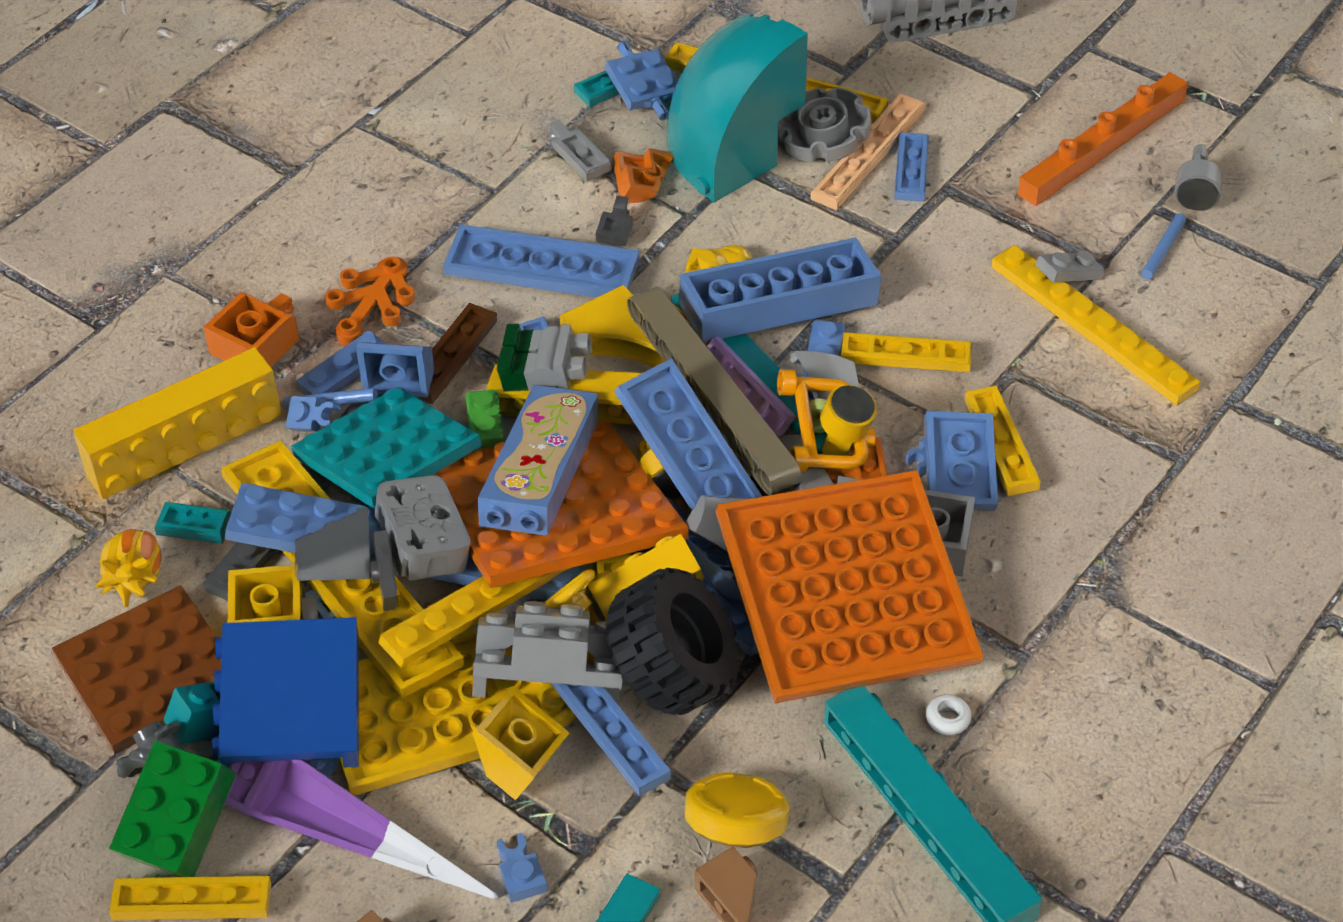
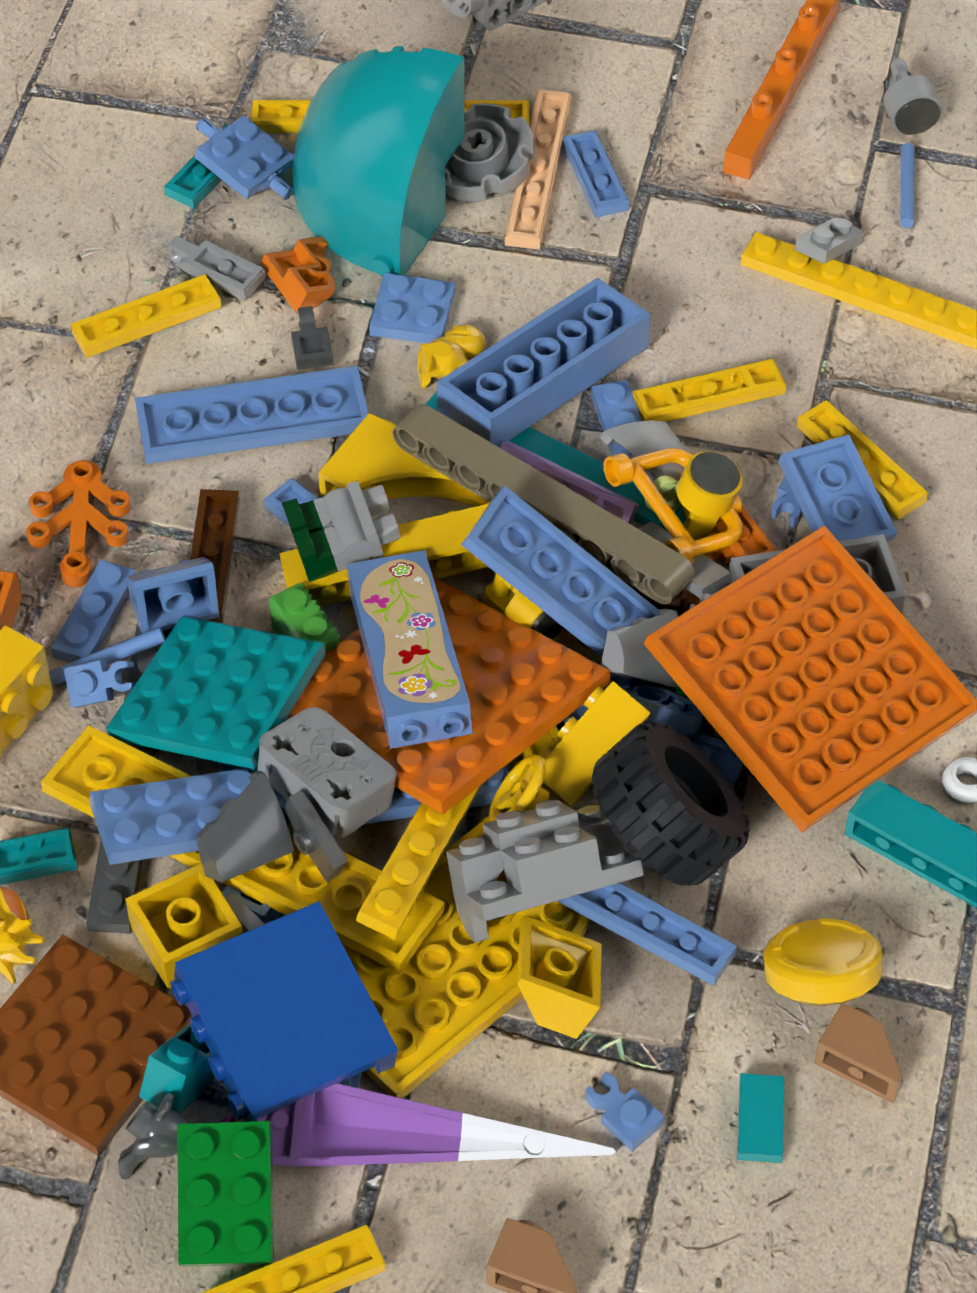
camera: 25 degrees left, 5 degrees up
none -> yellow plate [70,274,221,358]
none -> medium blue plate [369,273,455,344]

